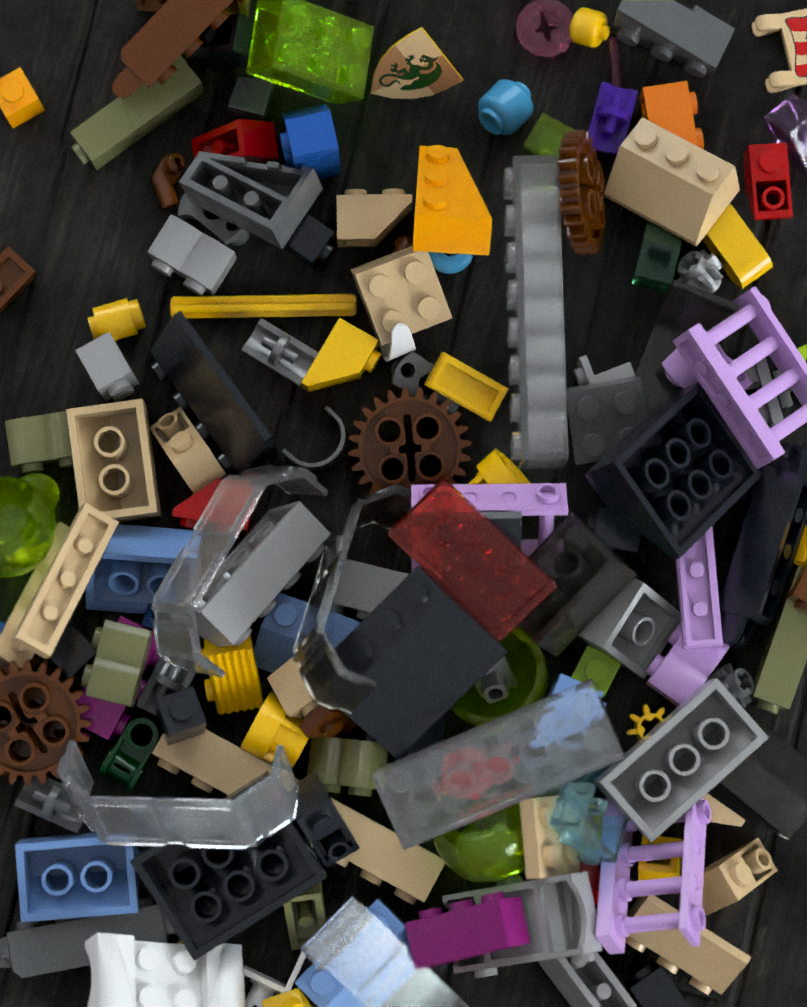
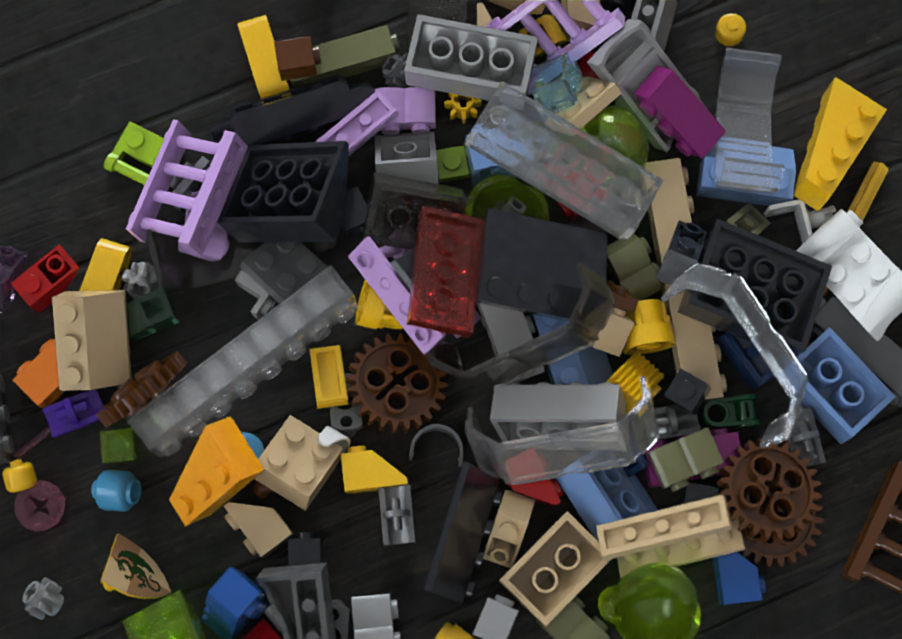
camera: 125 degrees left, 5 degrees down
yellow axle [170,294,357,318] -> none

